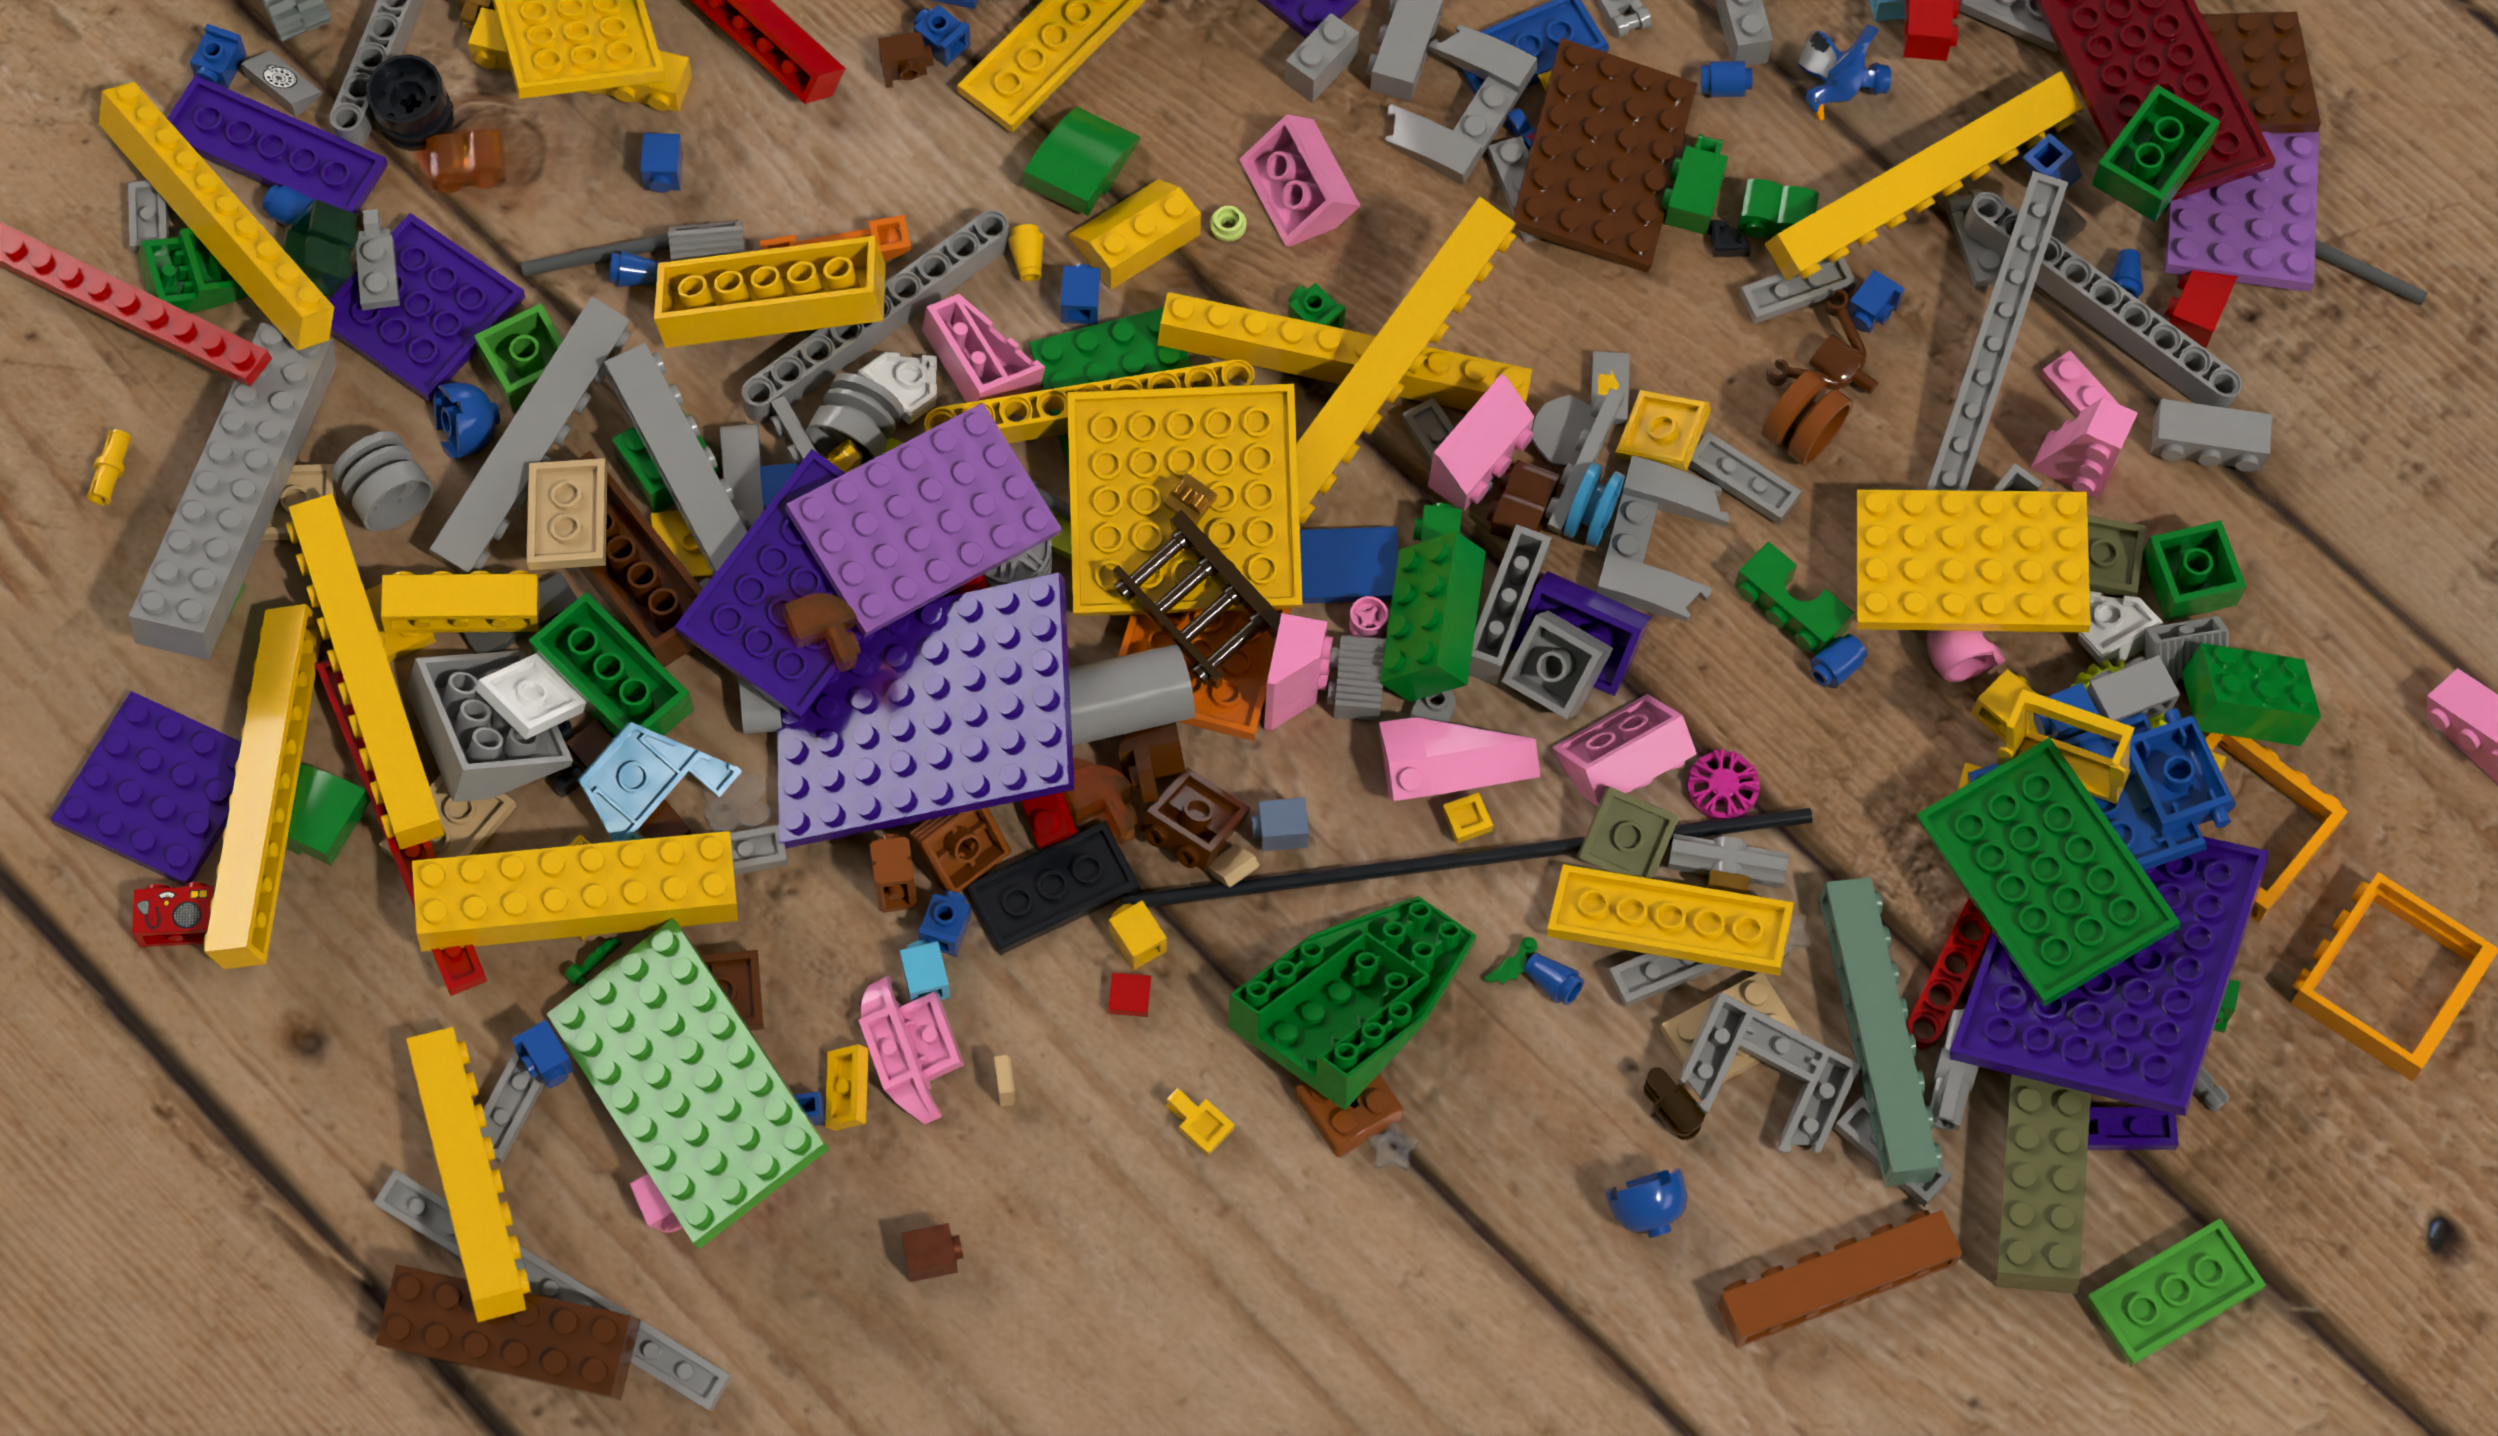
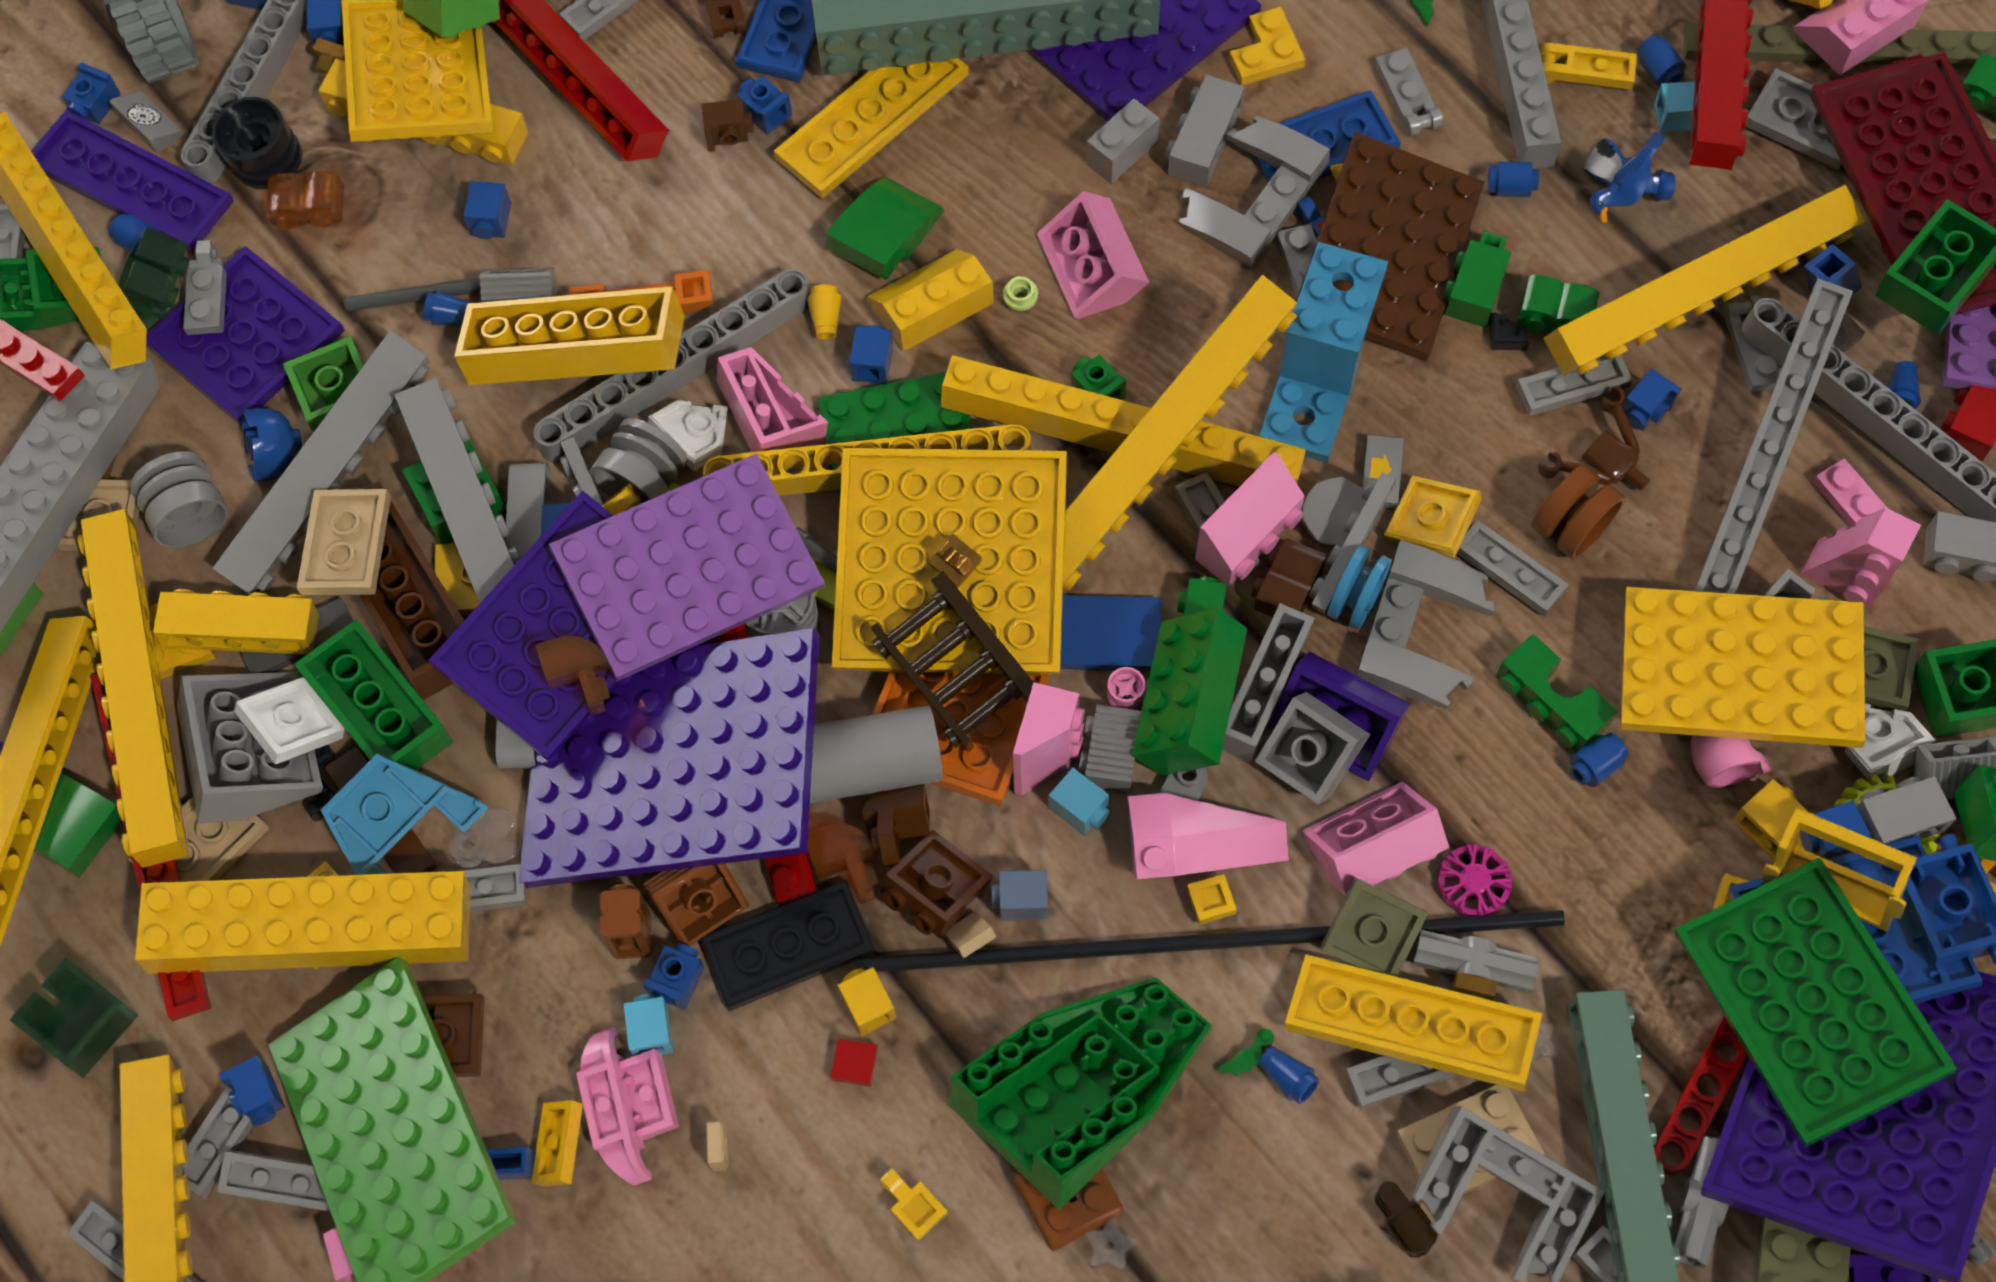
camera: 10 degrees right, 0 degrees up
green piece [564,938,622,986] -> none
none -> clear green piece [9,957,139,1078]
none -> light grey plate [217,1150,330,1211]
none -> medium azure brick [1048,767,1110,836]
none -> dark azure bracket [1259,242,1389,463]

